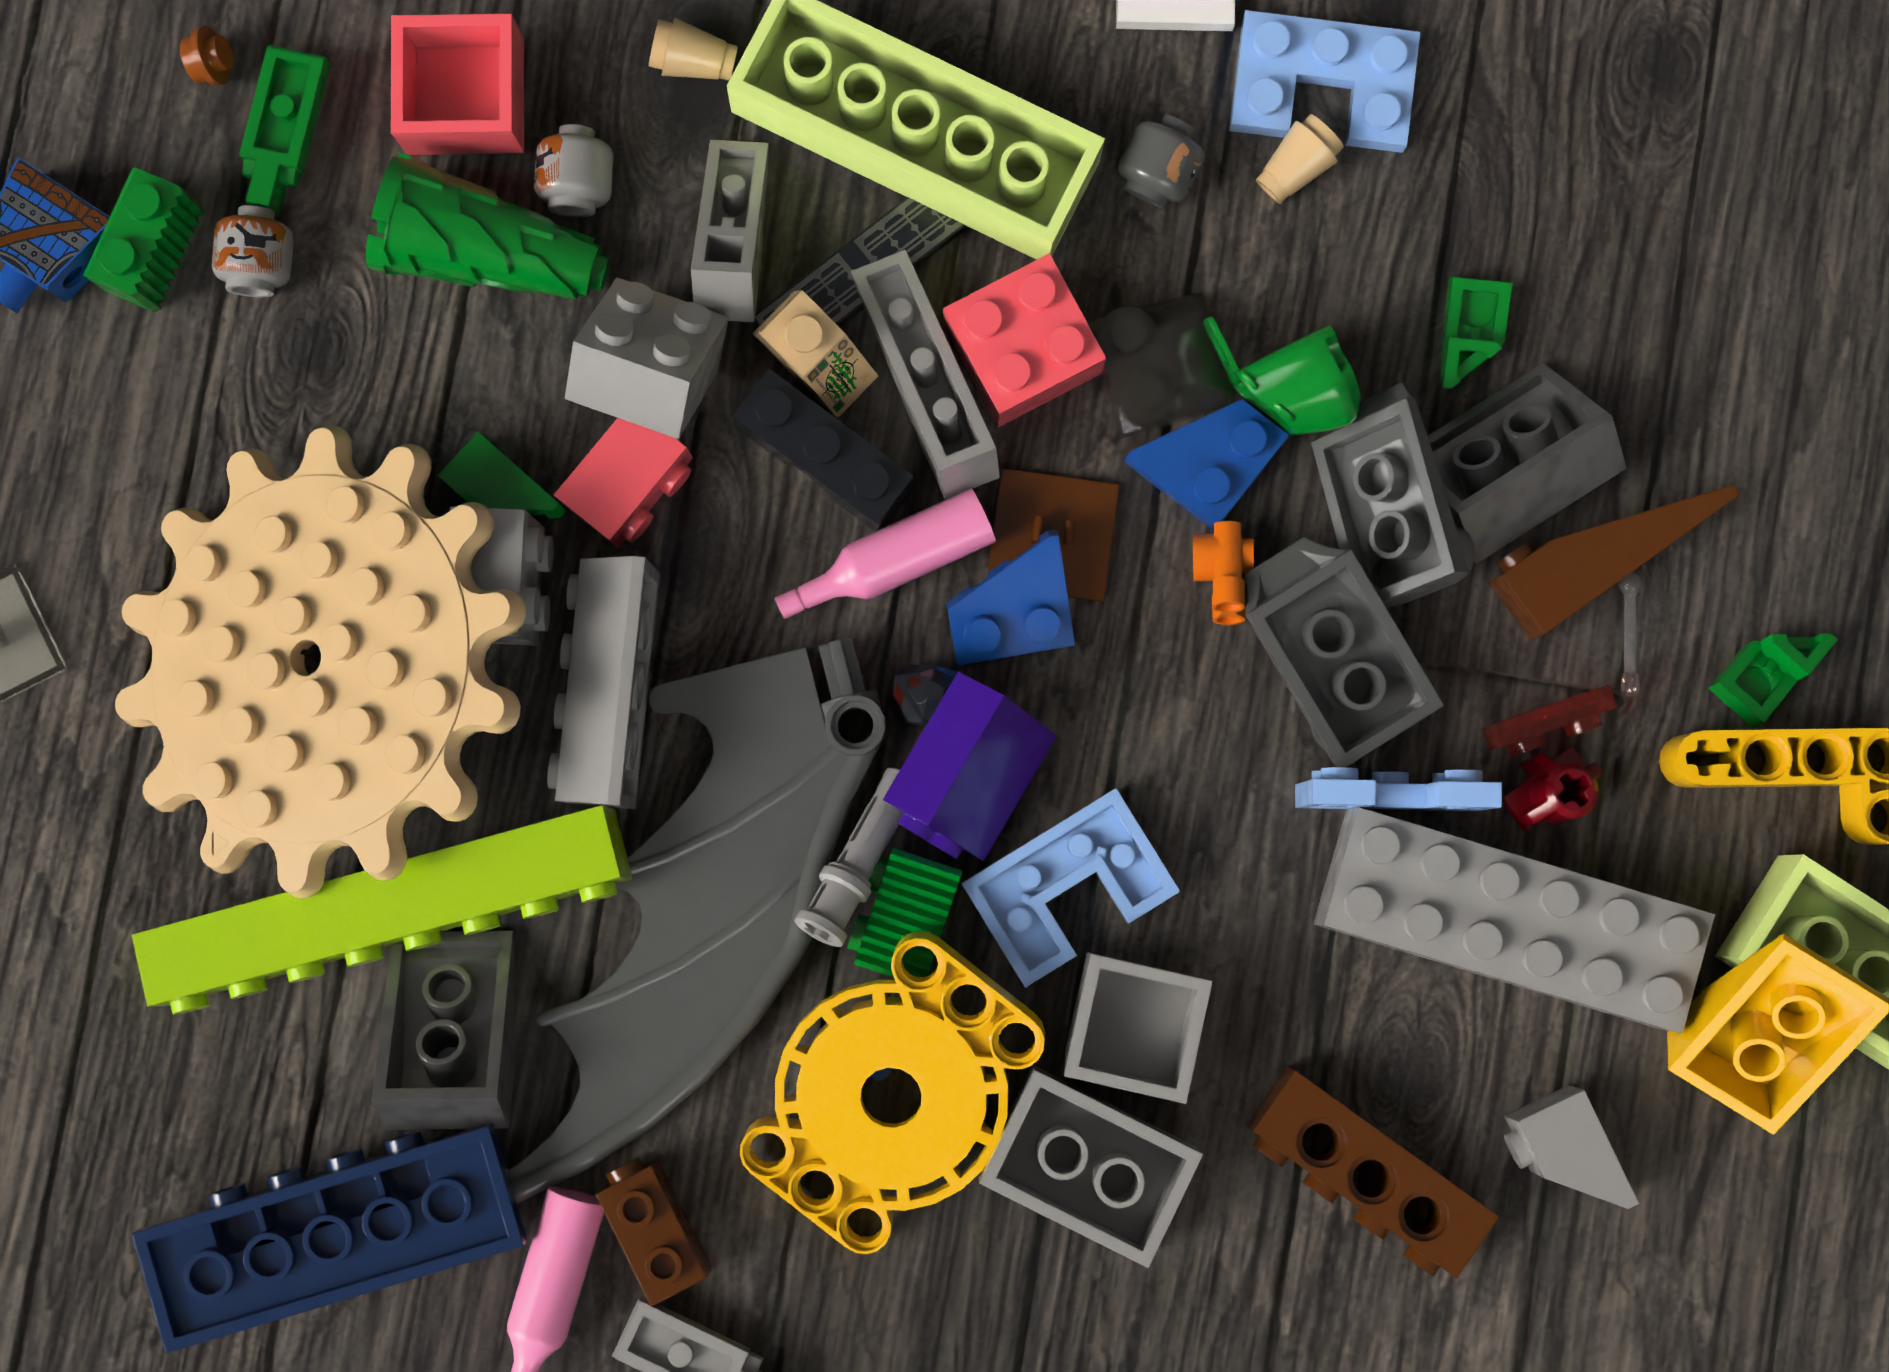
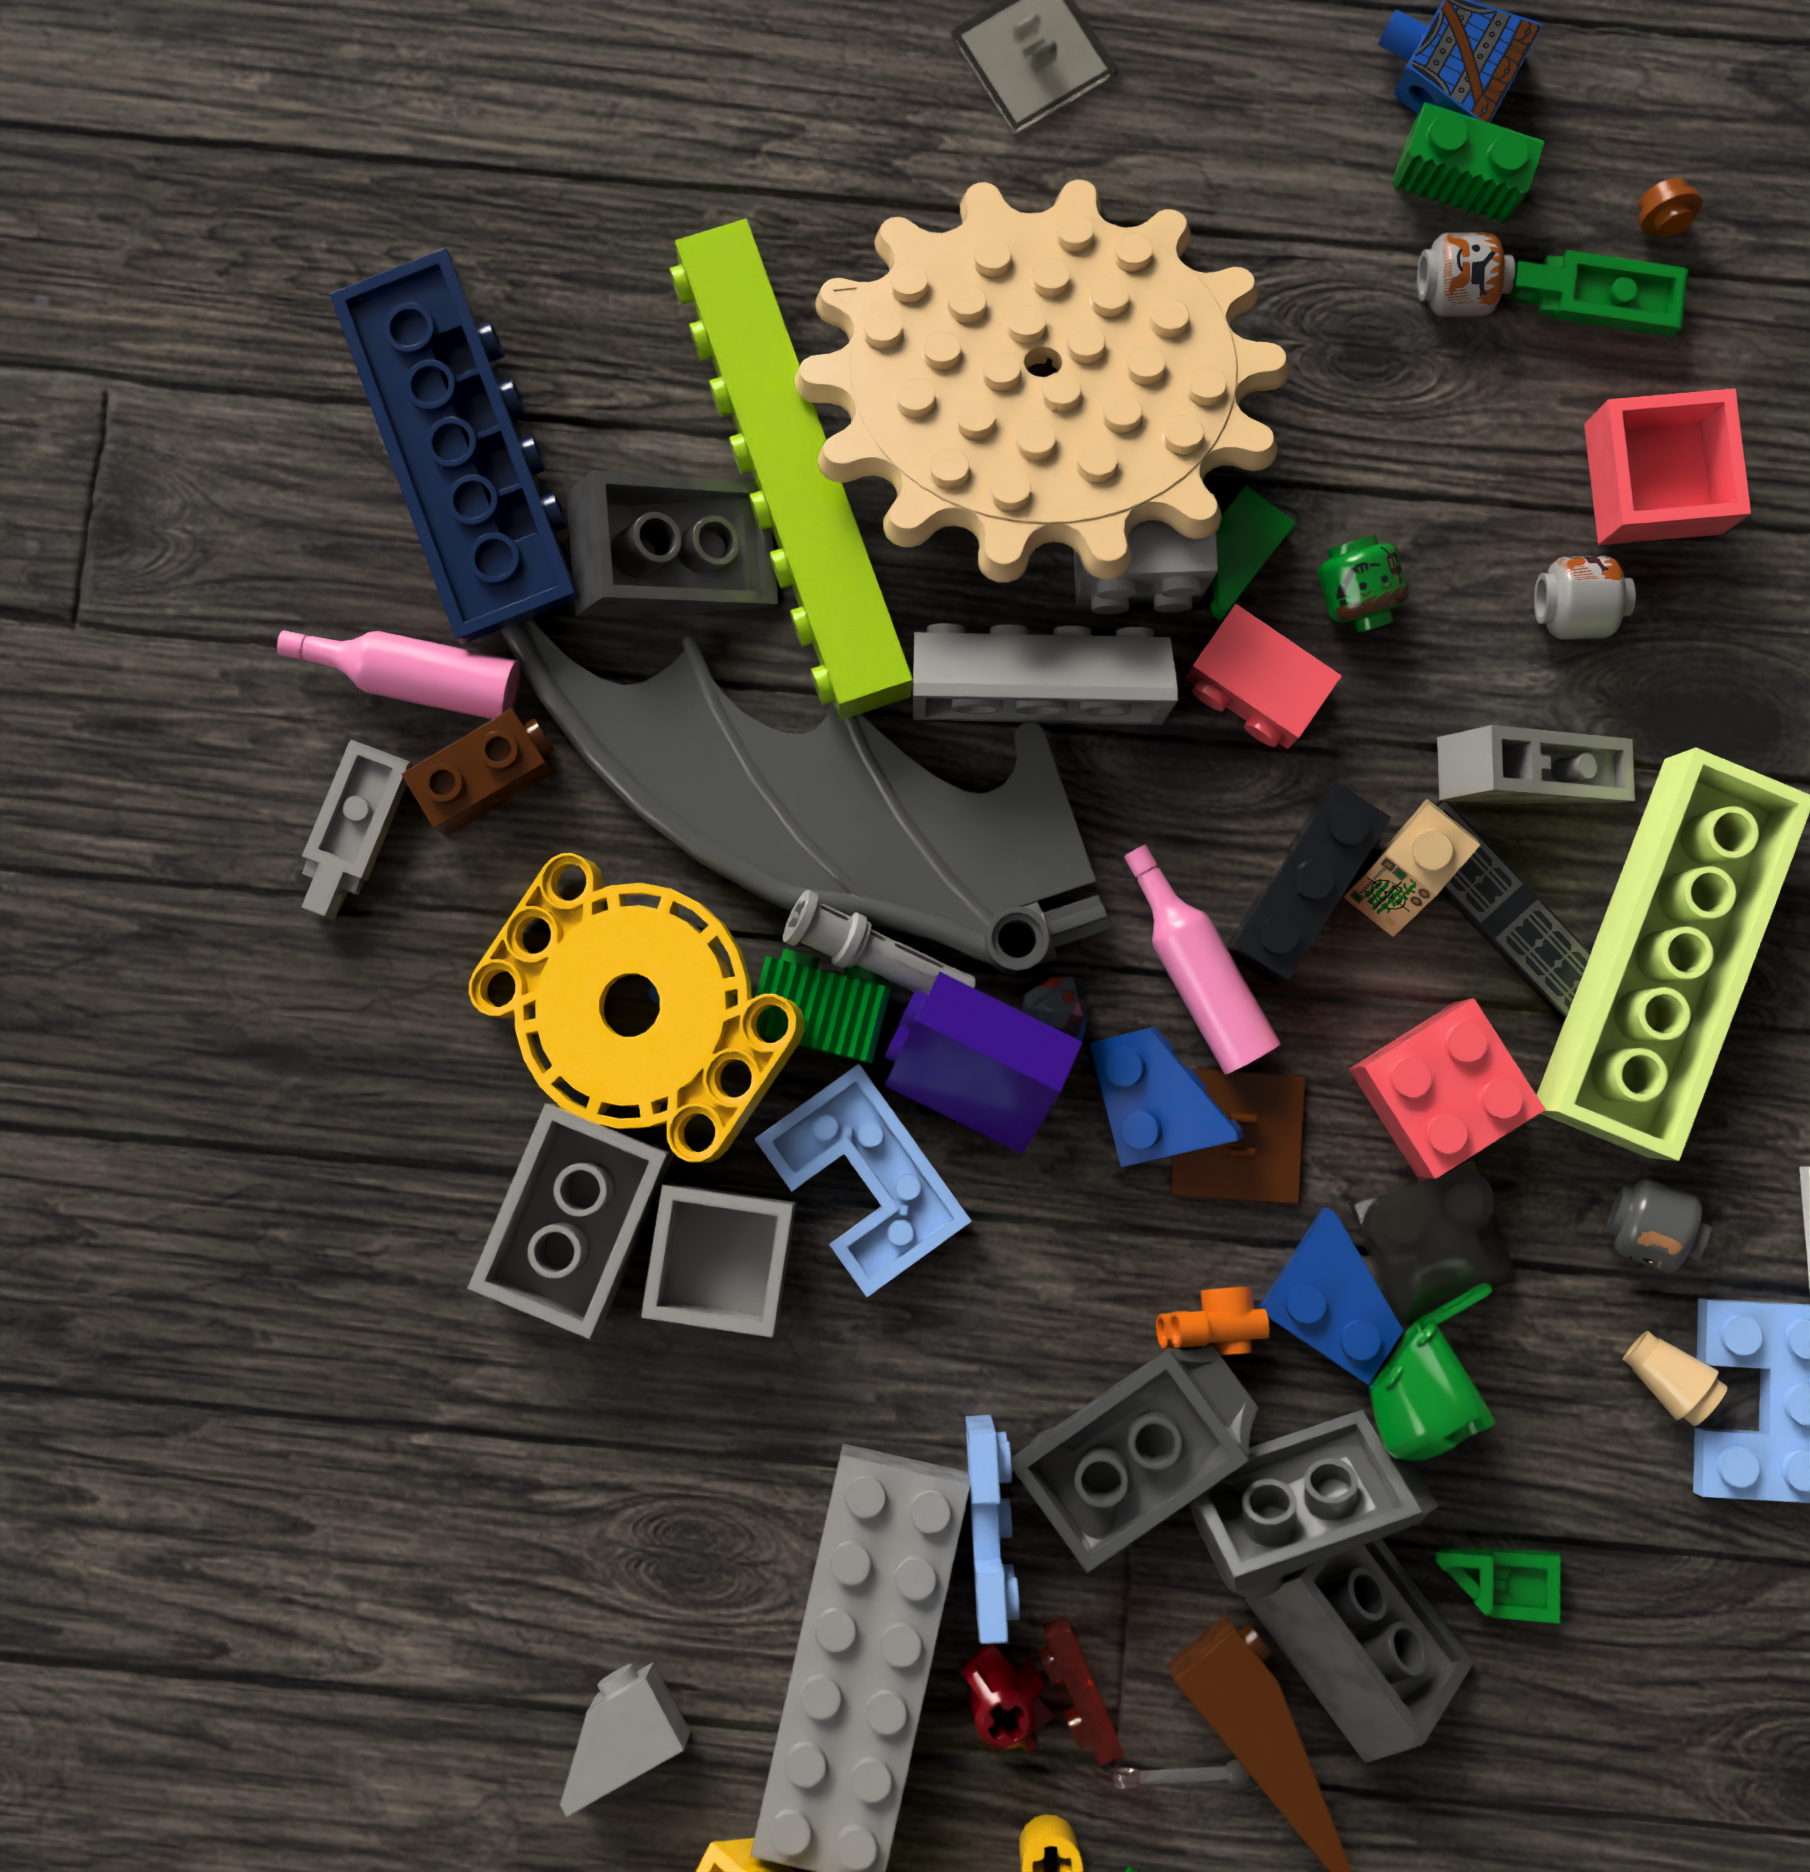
camera: 85 degrees right, 0 degrees up
green cone [366,152,610,300] -> none
light grey brick [565,277,729,439] -> none
tan cone [648,17,738,81] -> none
light grey slope [851,250,1000,500] -> none
reddish brown brick [1245,1066,1499,1278] -> none
none -> green head [1317,534,1409,633]

